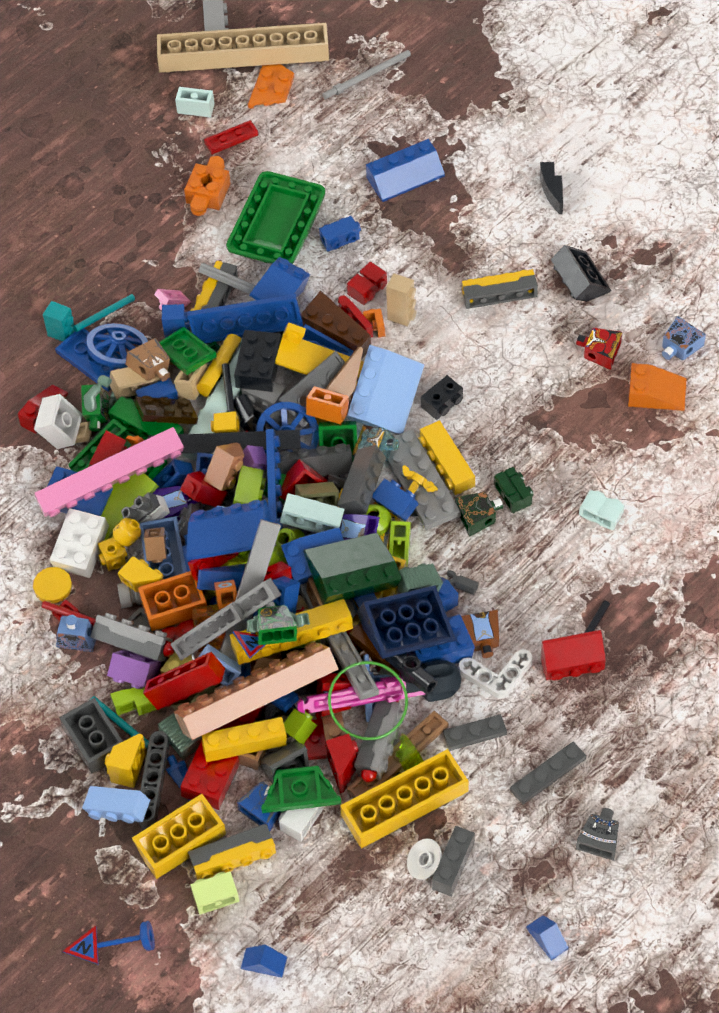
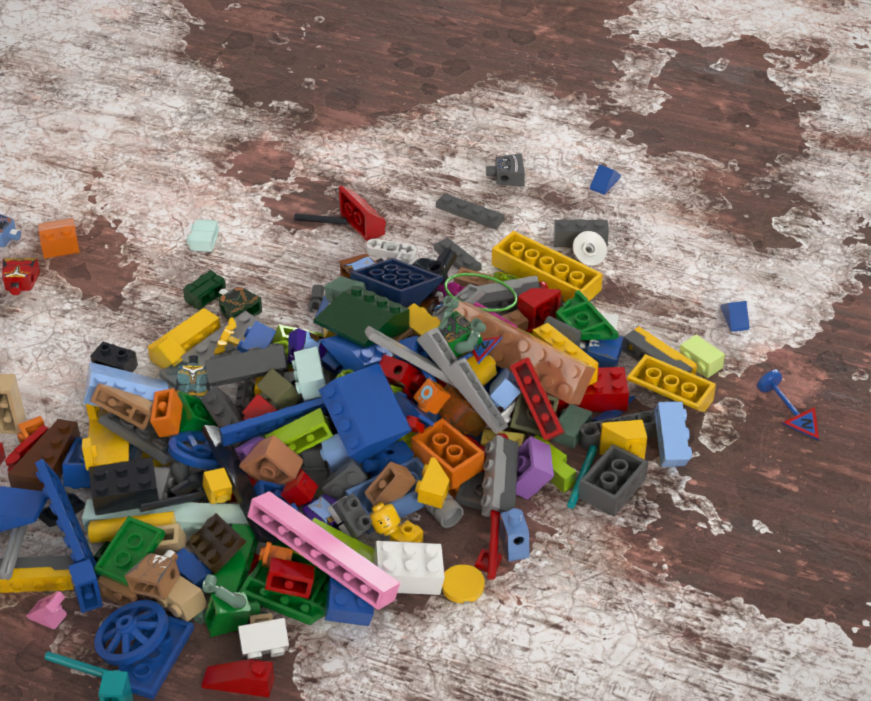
camera: 115 degrees left, 15 degrees down
none -> yellow brick [151,335,186,369]

